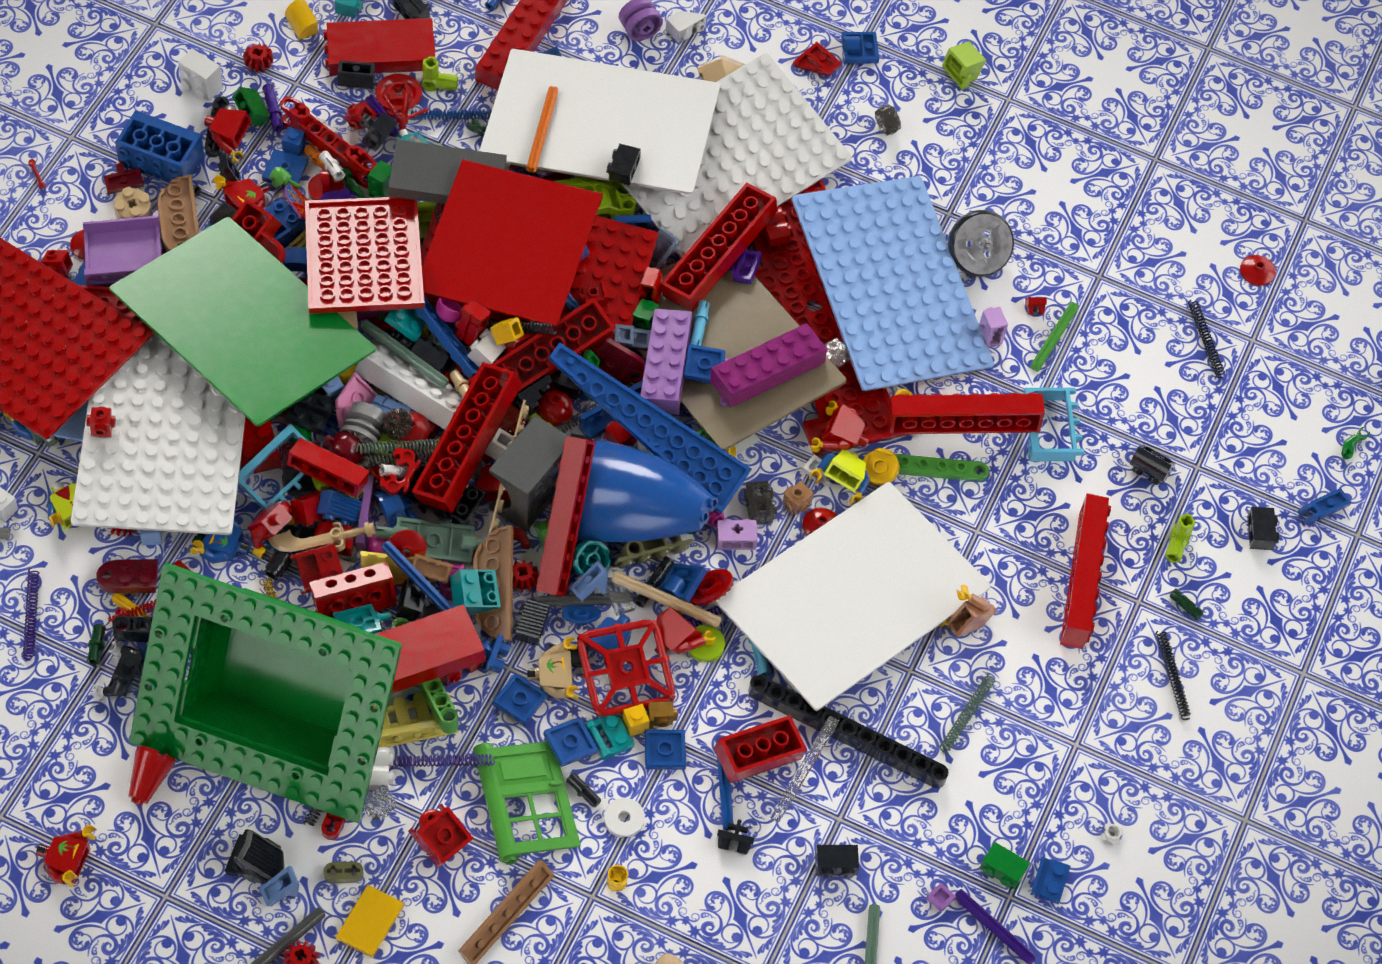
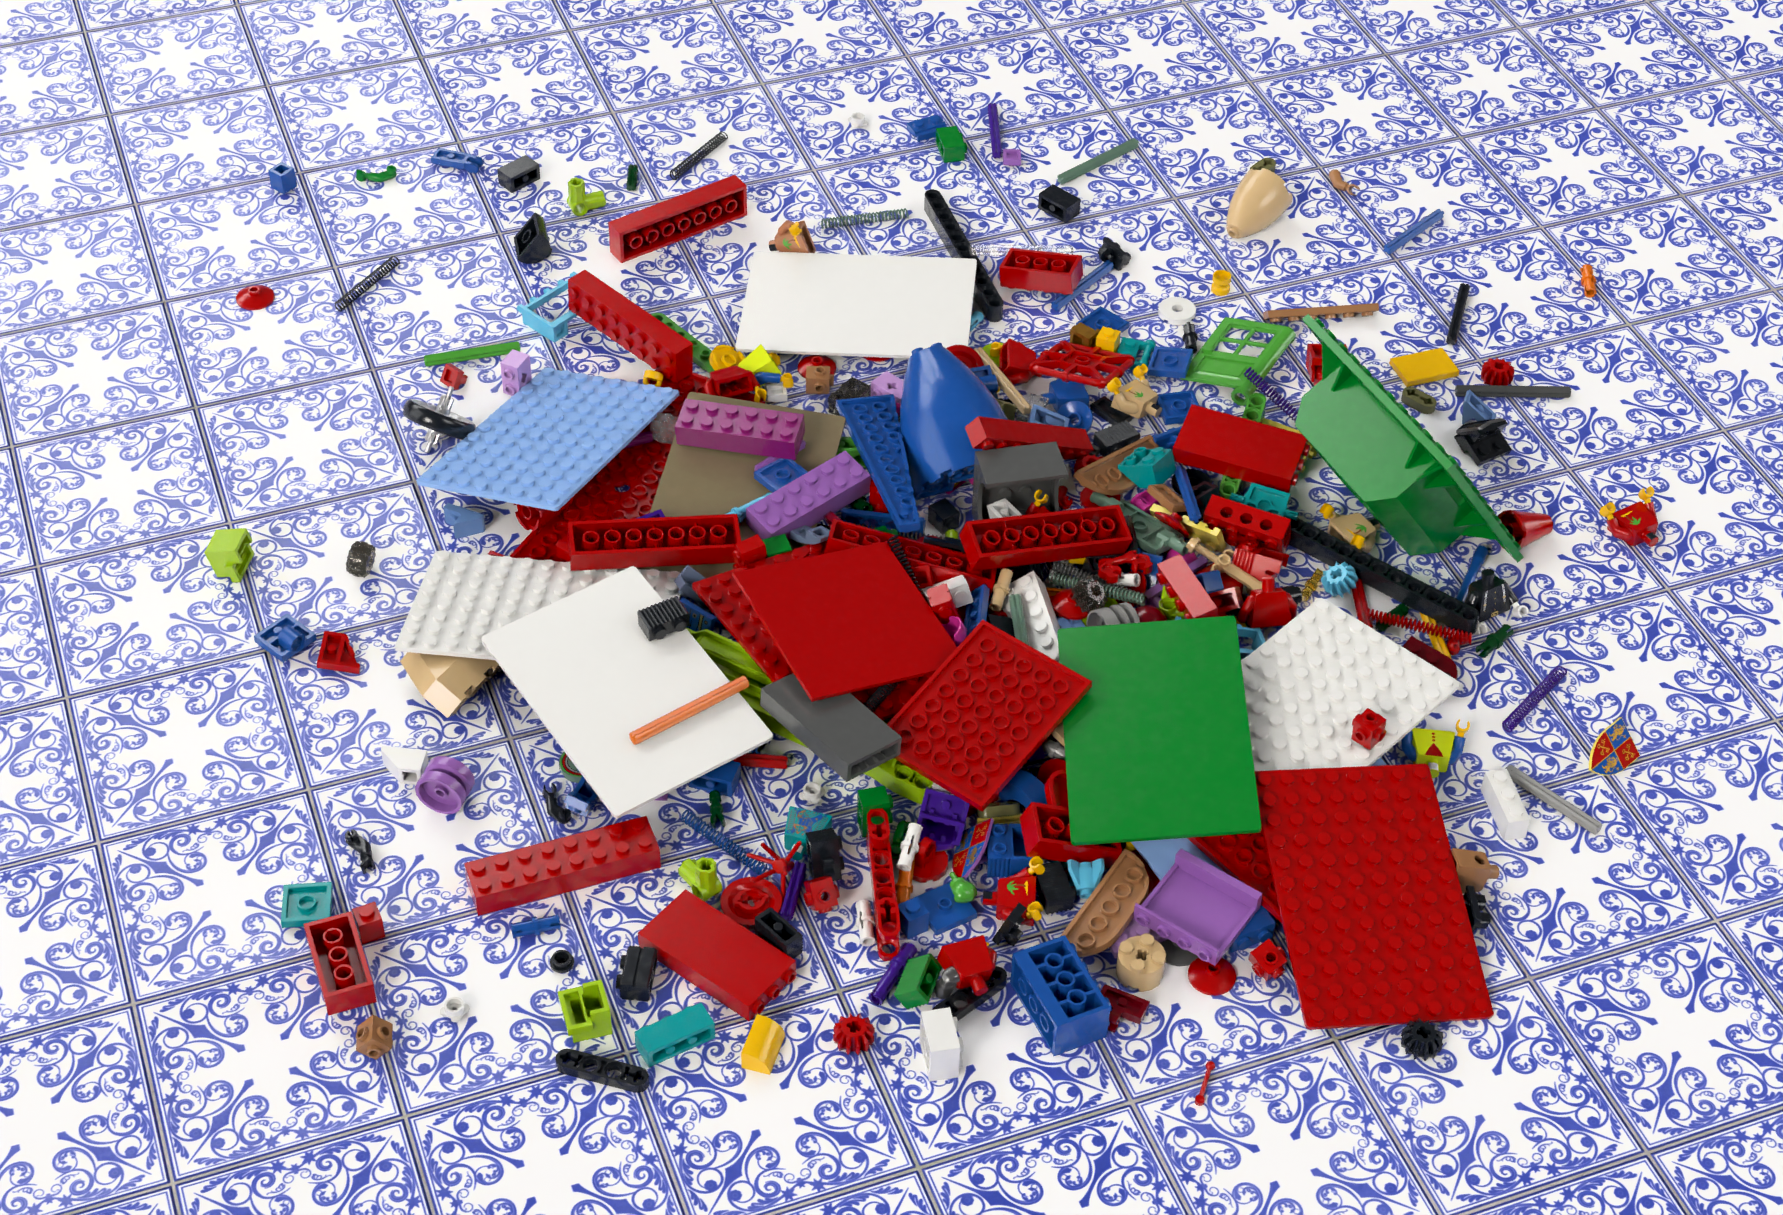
camera: 130 degrees left, 15 degrees down
tan hinge [489,400,529,534] -> none
yellow brick [490,317,525,345] -> none

